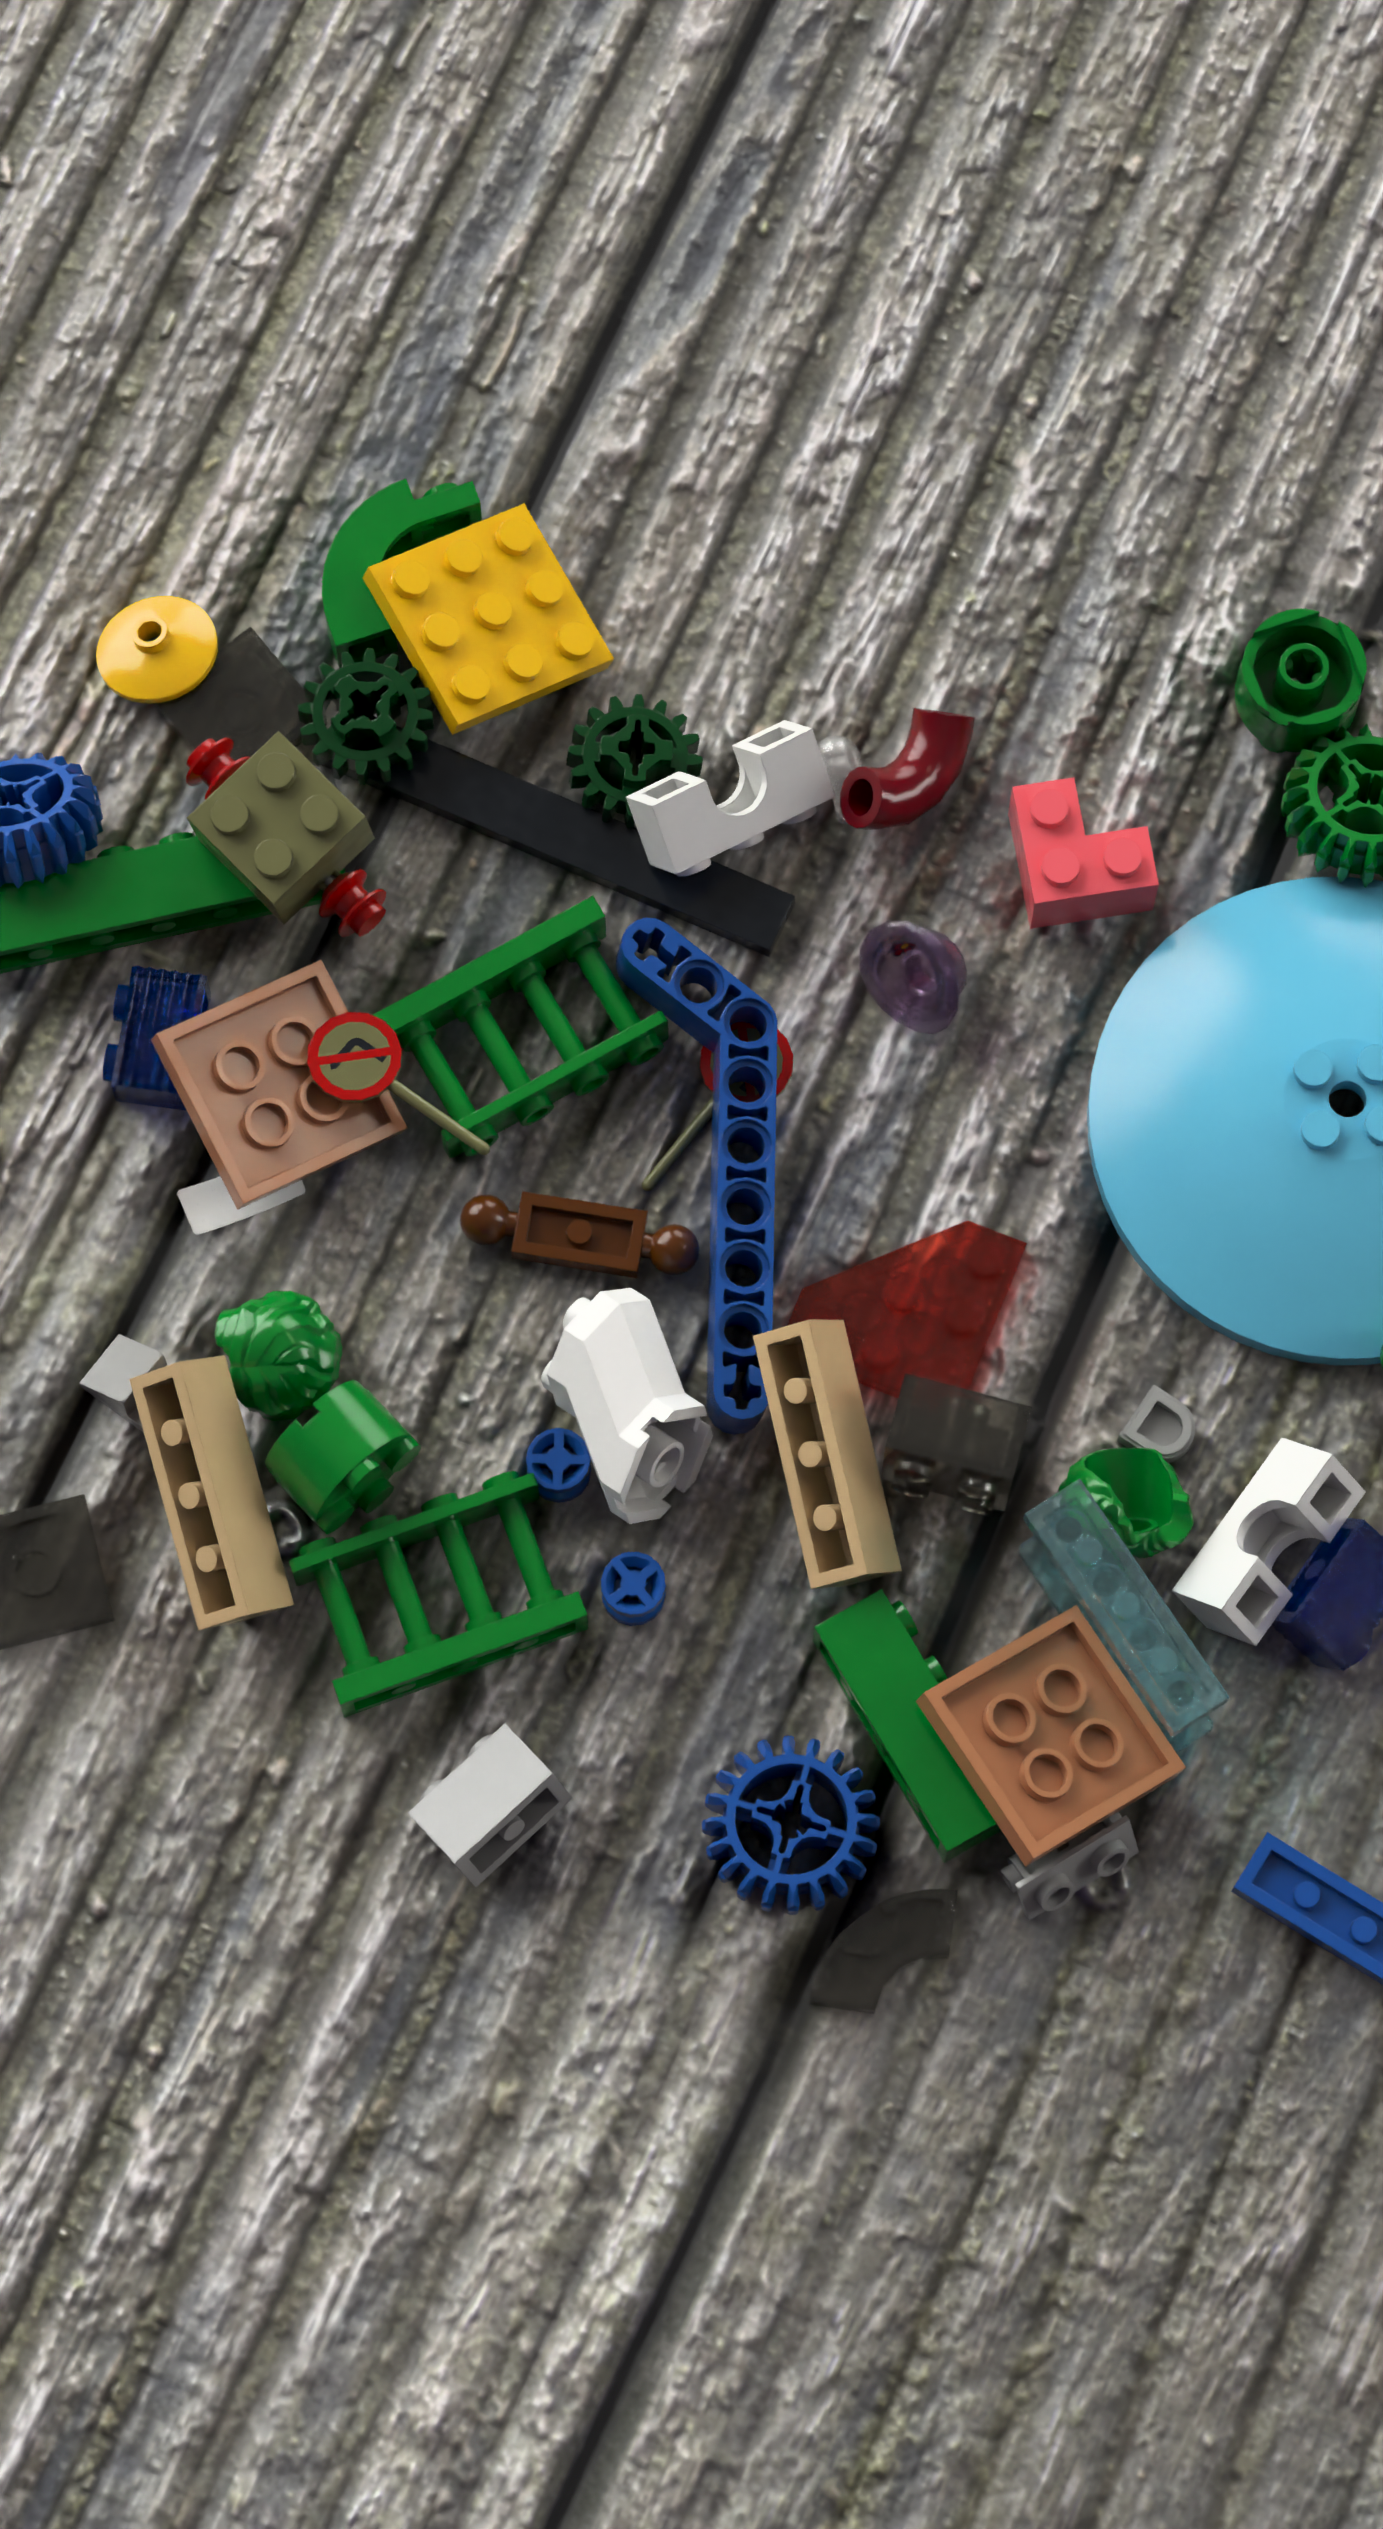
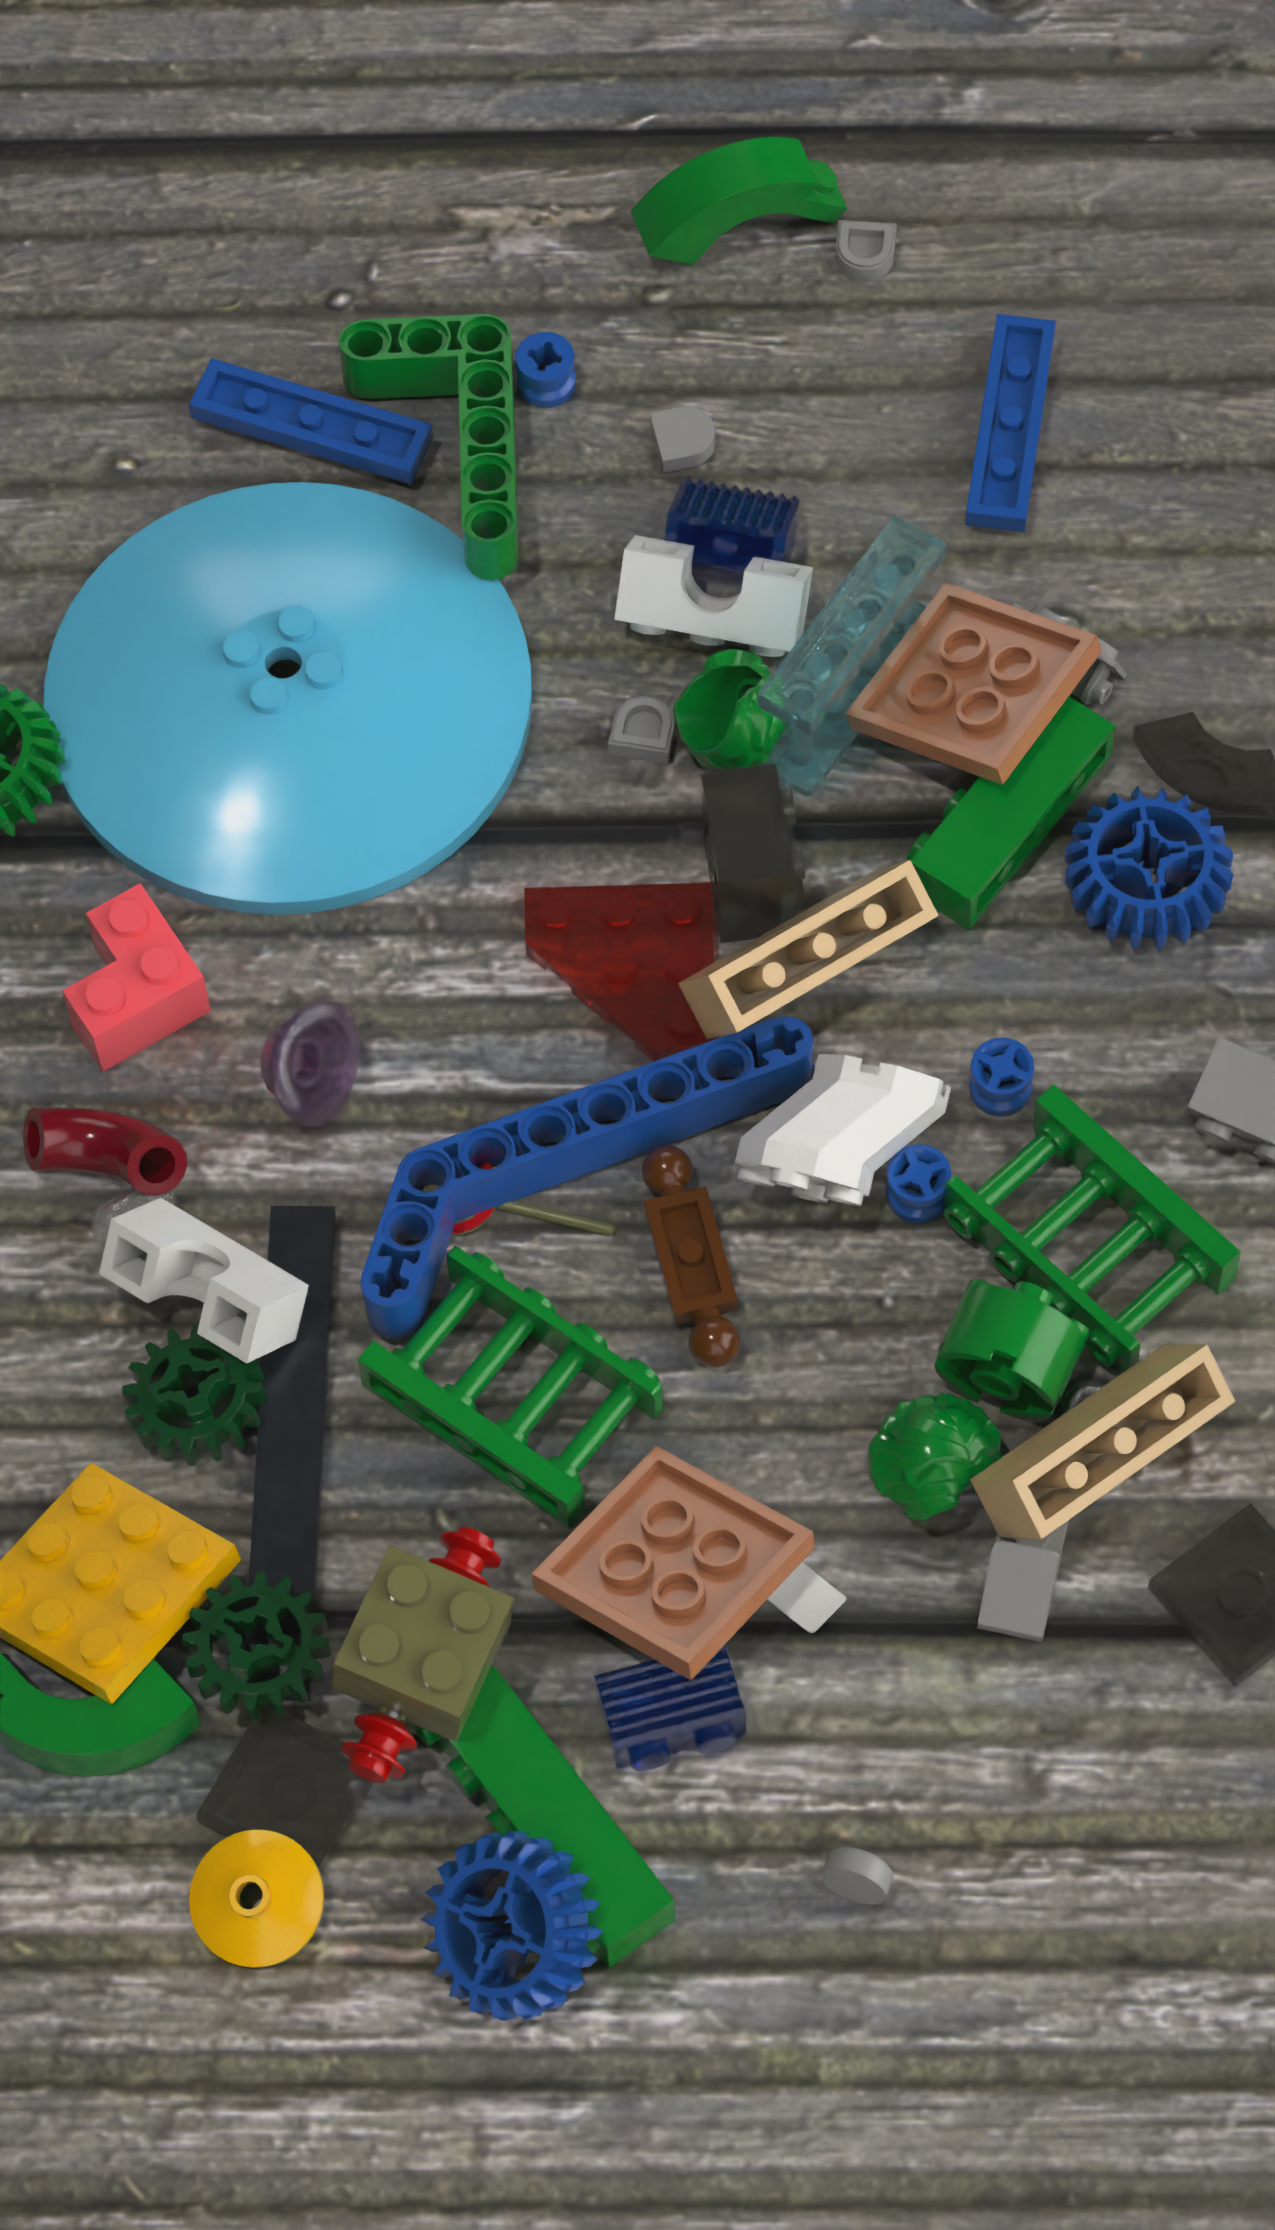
camera: 110 degrees left, 10 degrees down
piece [307,1012,490,1155] -> none

